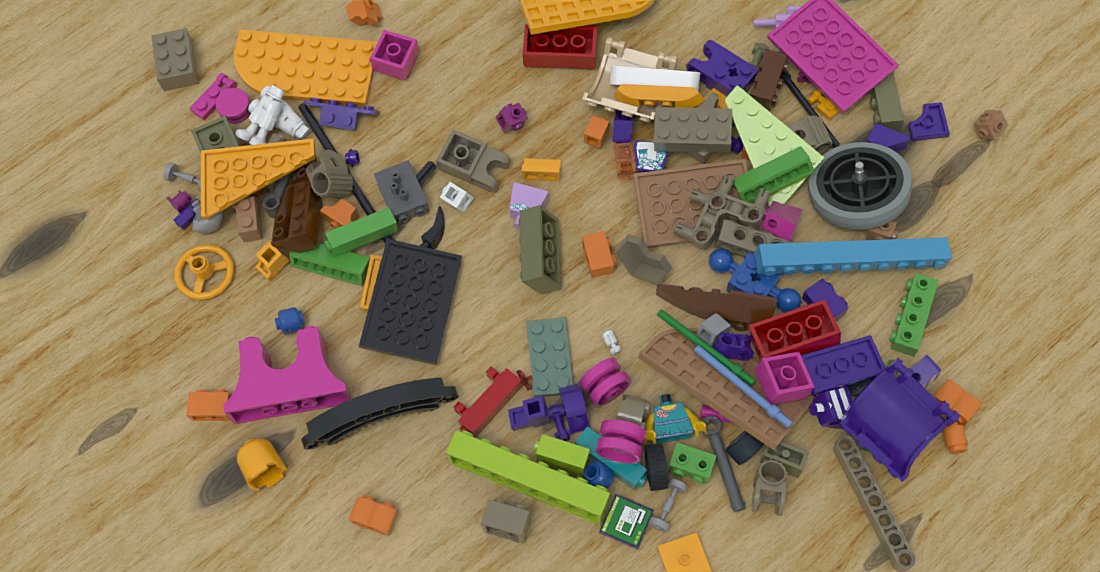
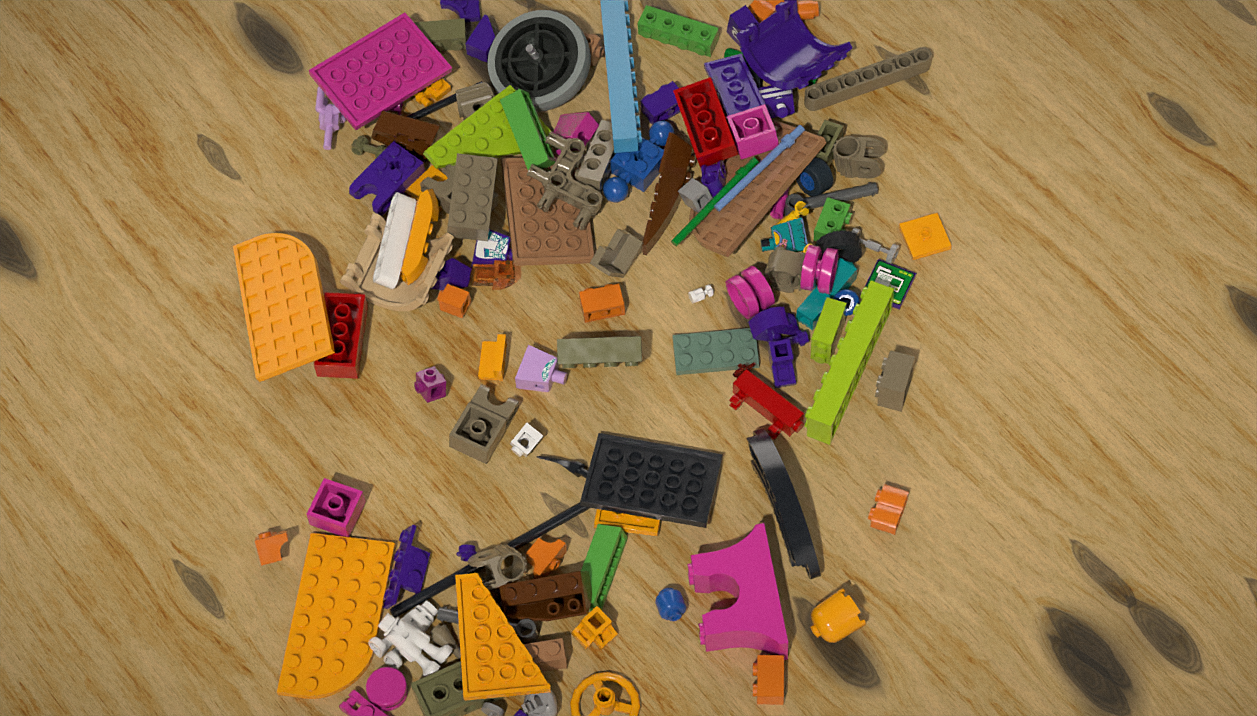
camera: 90 degrees left, 5 degrees down
bright green brick [323,208,397,257] -> none
dark grey piece [374,160,437,224] -> none

